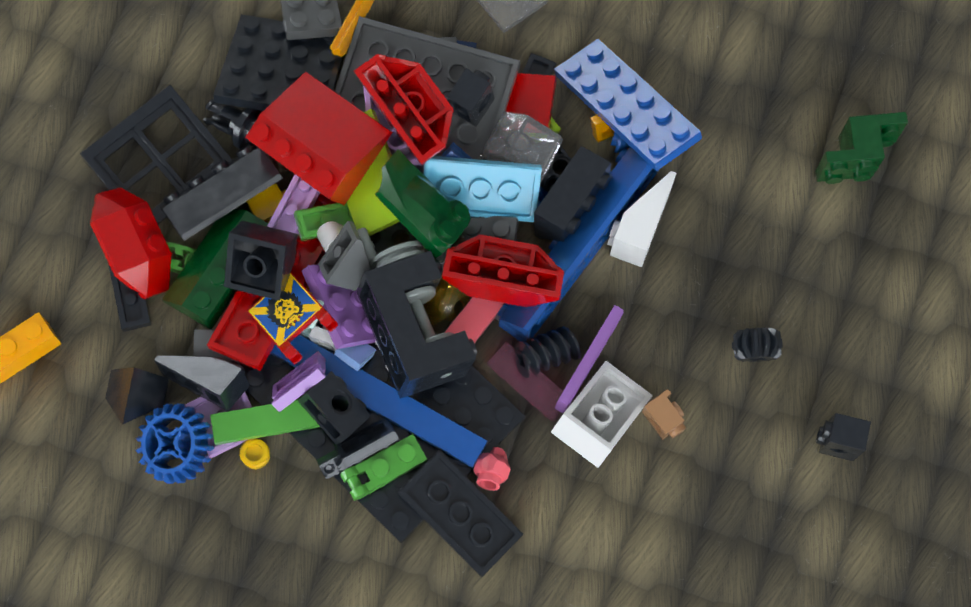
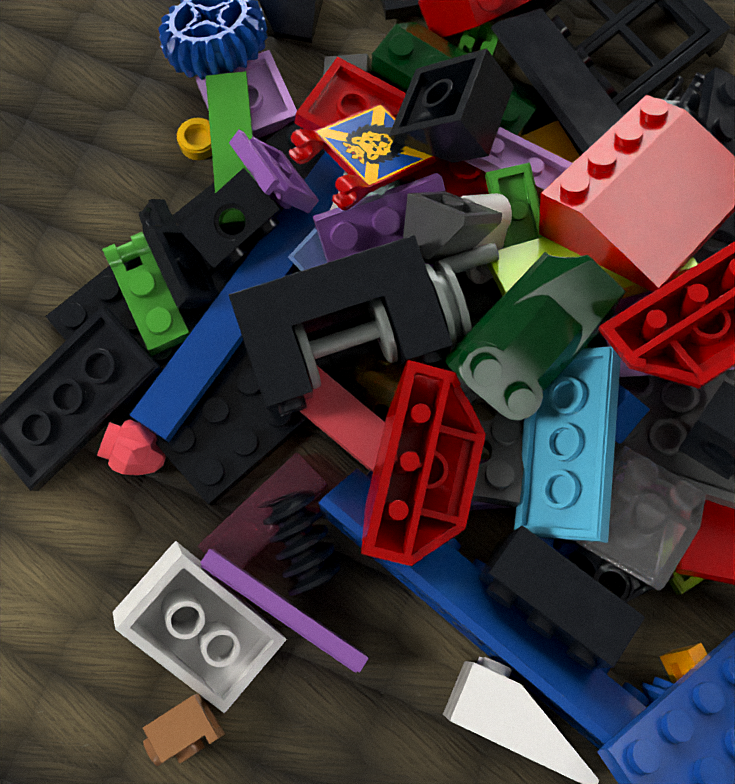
camera: 95 degrees right, 0 degrees up
slope [154,356,250,411] -> none

